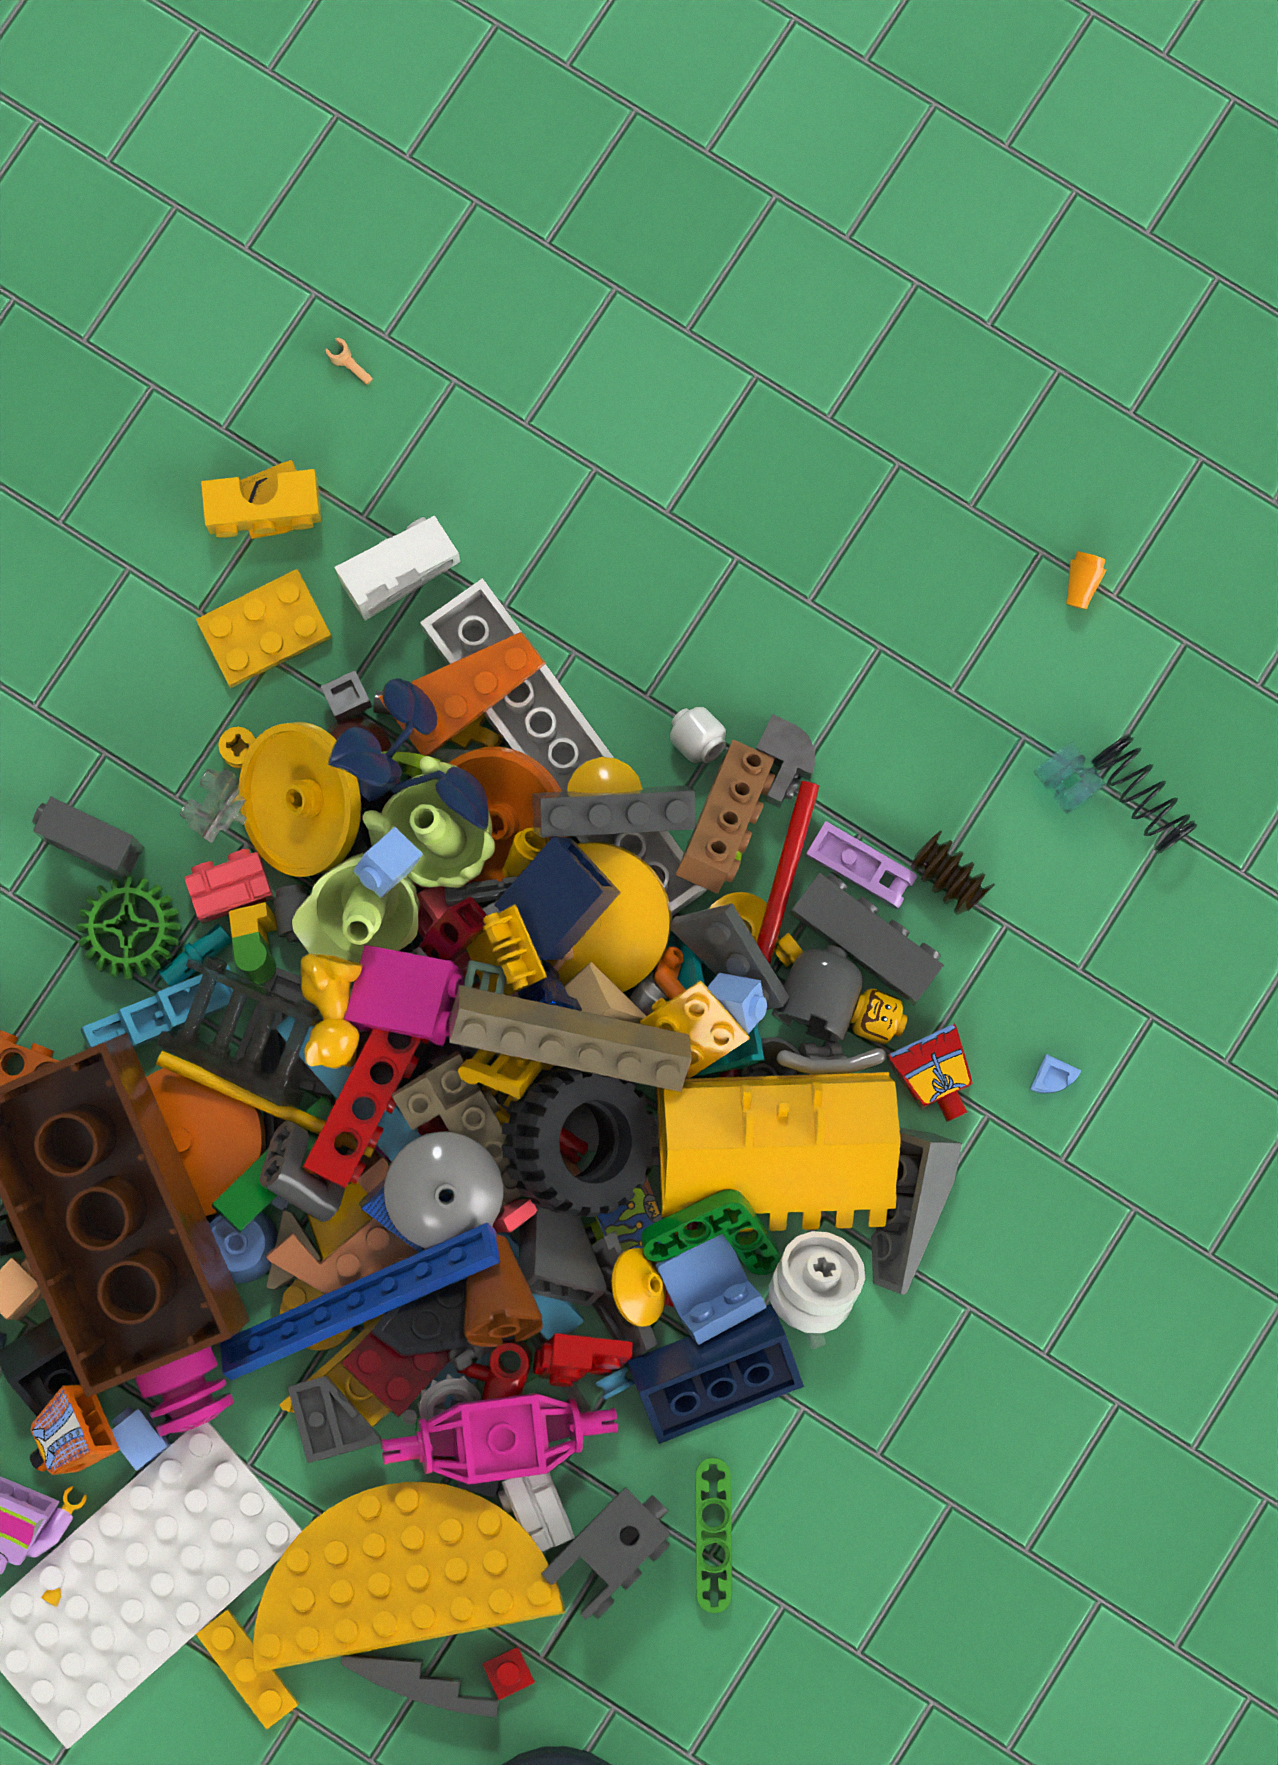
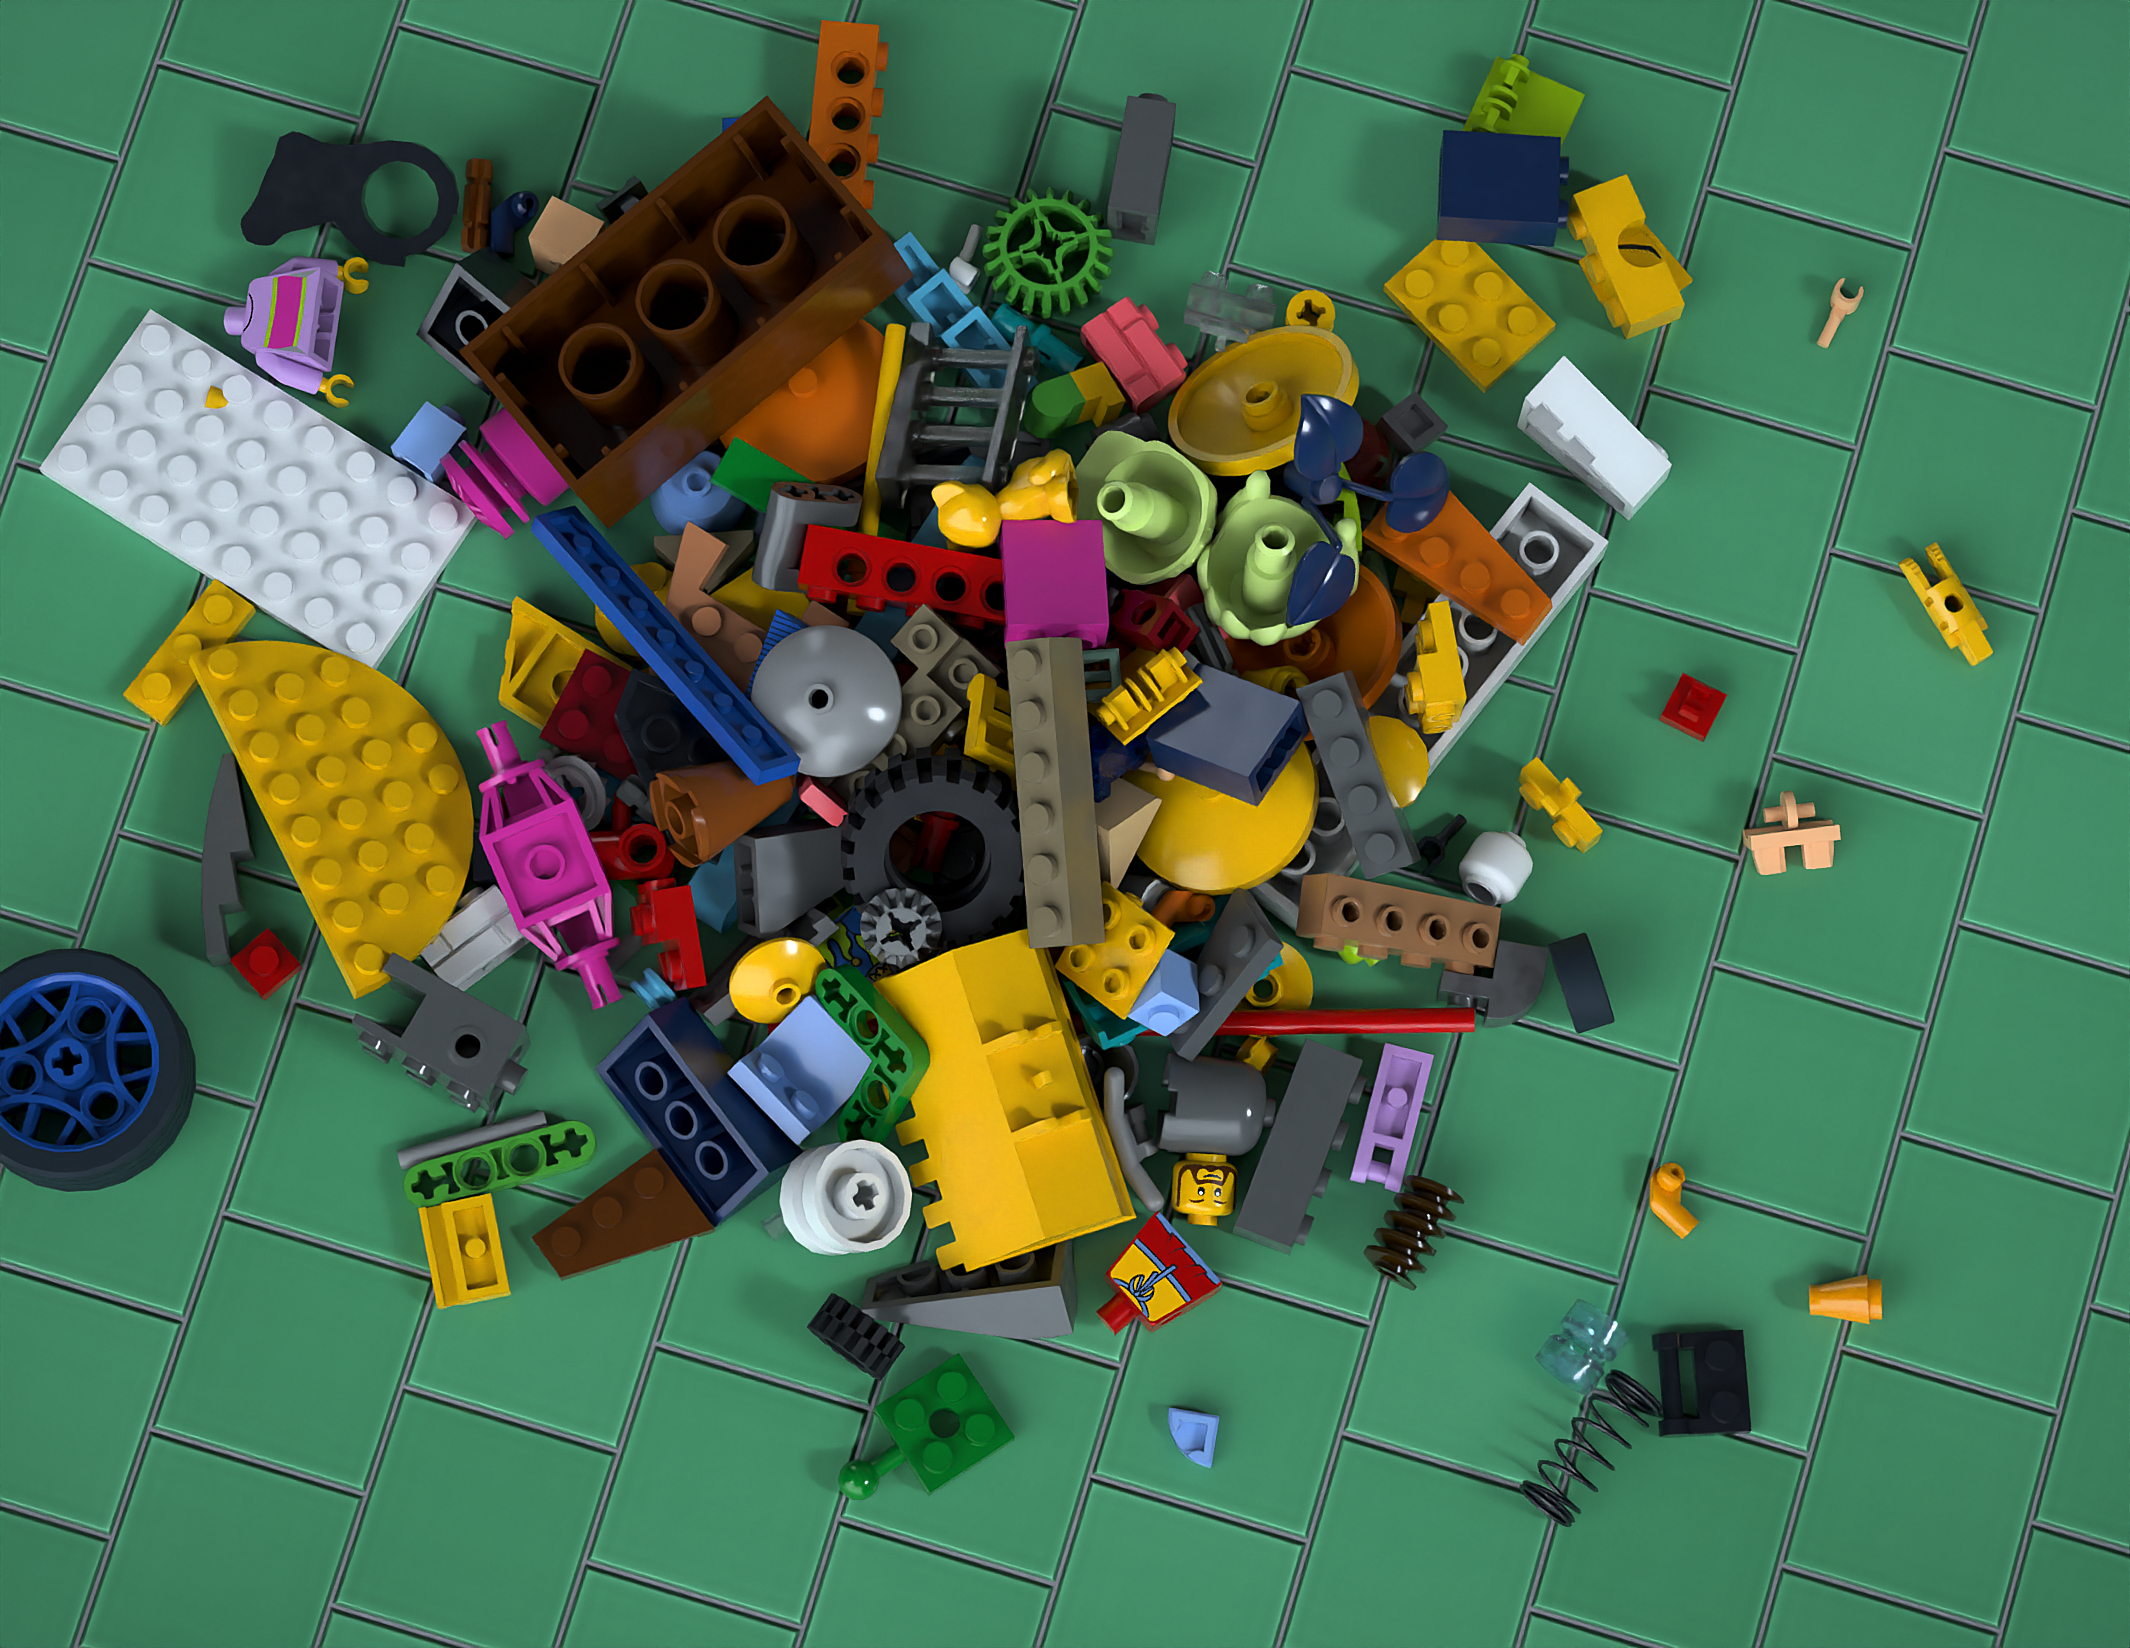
camera: 70 degrees right, 5 degrees down
orange torso [30,1385,120,1475] -> none
dark grey wing [288,1376,382,1463] -> none
light blue brick [353,827,423,898] -> none
none -> light grey bar [397,1110,548,1170]
none -> yellow plate [418,1193,511,1310]
none -> reddish brown wing [531,1149,715,1281]
none -> black tyre [807,1293,905,1381]
none -> green plate [838,1353,1015,1500]
none -> dark grey gear [860,887,942,969]
none -> white hand [949,224,983,294]
none -> yellow plate [1404,600,1467,734]
none -> black hand [1416,814,1467,875]
none -> dark blue brick [1436,130,1569,247]
none -> lime hinge [1462,54,1586,147]
none -> yellow plate [1518,756,1603,854]
none -> black wheel [1548,933,1615,1034]
none -> light orange arm [1649,1162,1700,1240]
none -> black plate [1651,1330,1751,1438]
none -> red tile [1659,673,1727,742]
none -> light nougat hips [1742,790,1841,875]
none -> yellow hinge [1898,542,1993,666]

